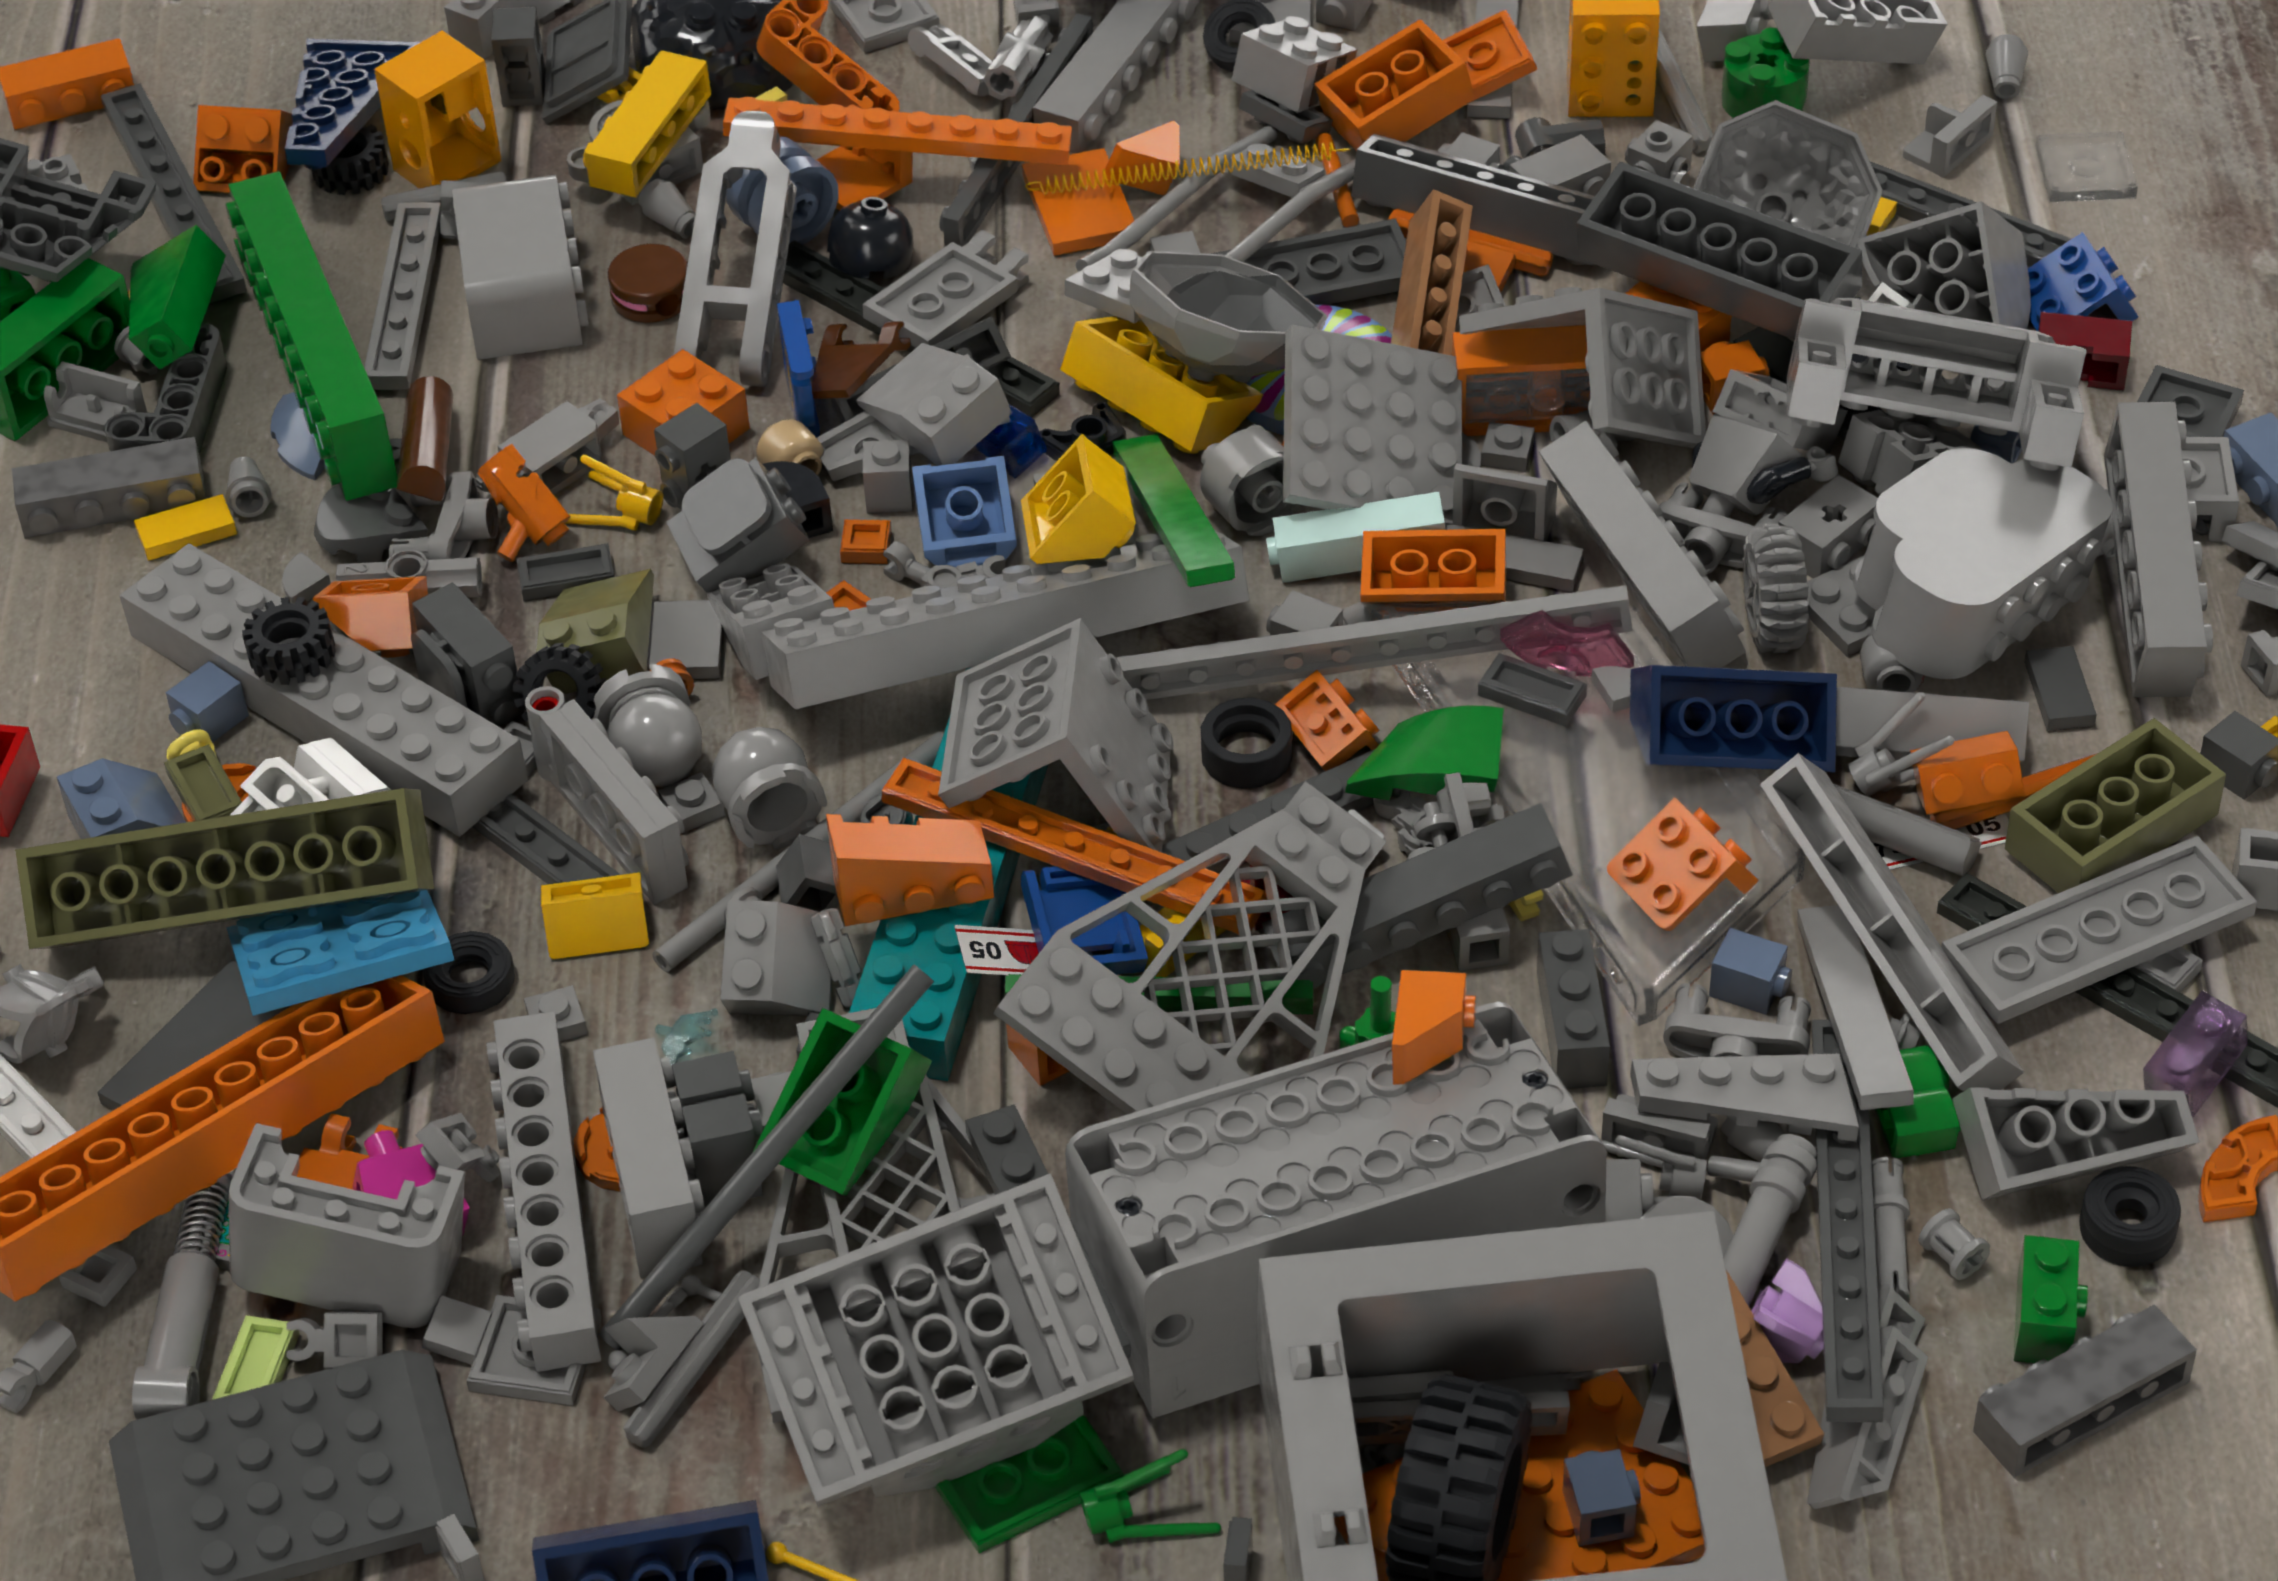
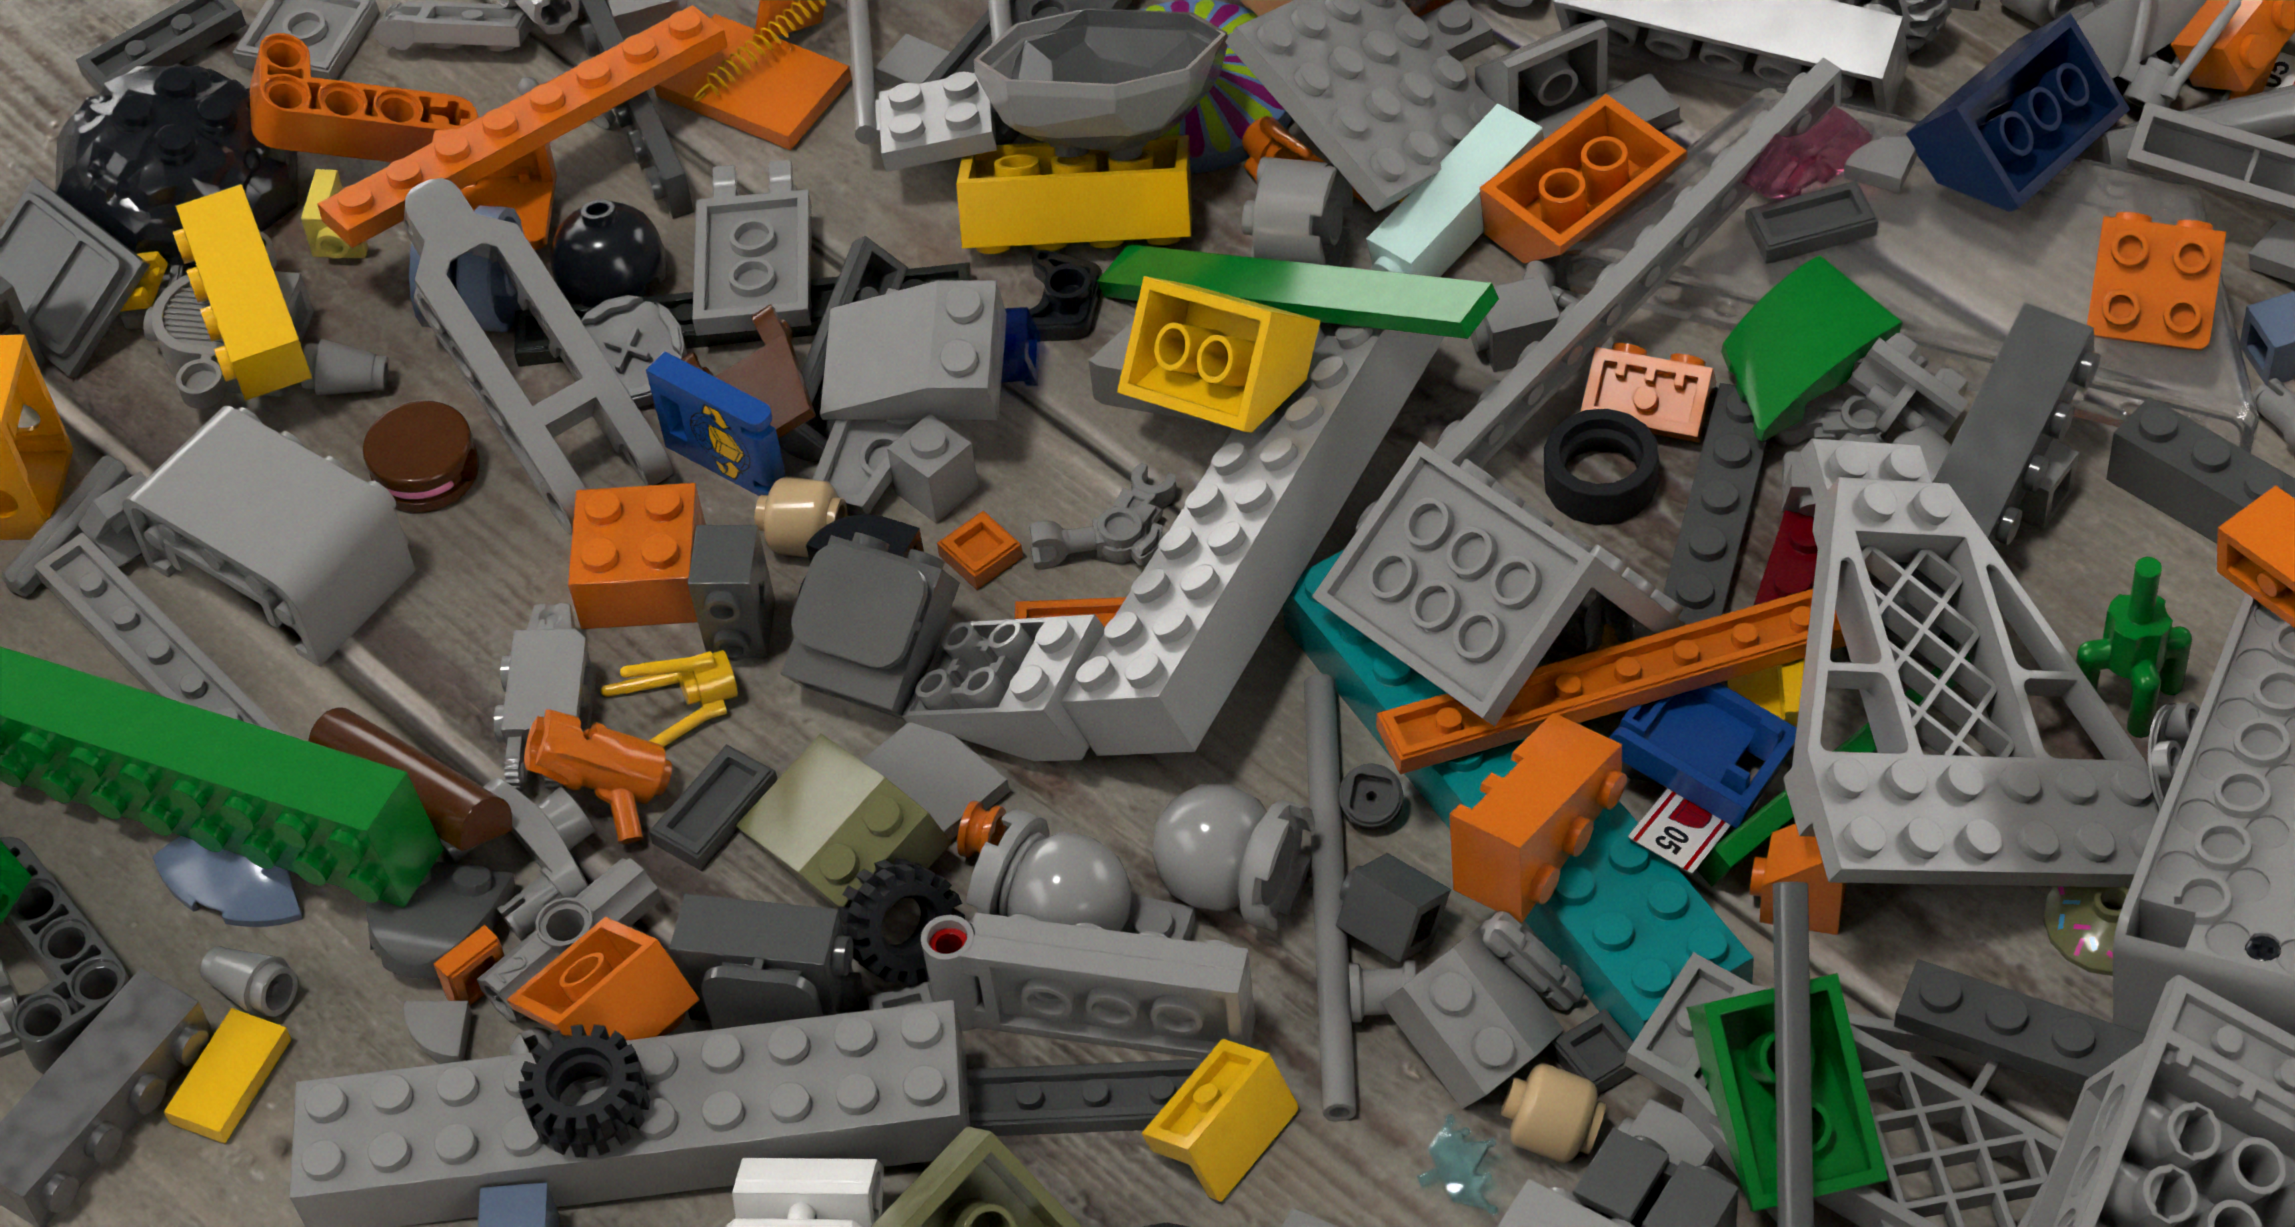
camera: 40 degrees left, 5 degrees up
medium blue slope [912,456,1017,568] -> none
none -> orange tile [433,925,505,1005]
none -> light grey tile [581,295,687,407]
none -> tan head [1500,1063,1606,1163]

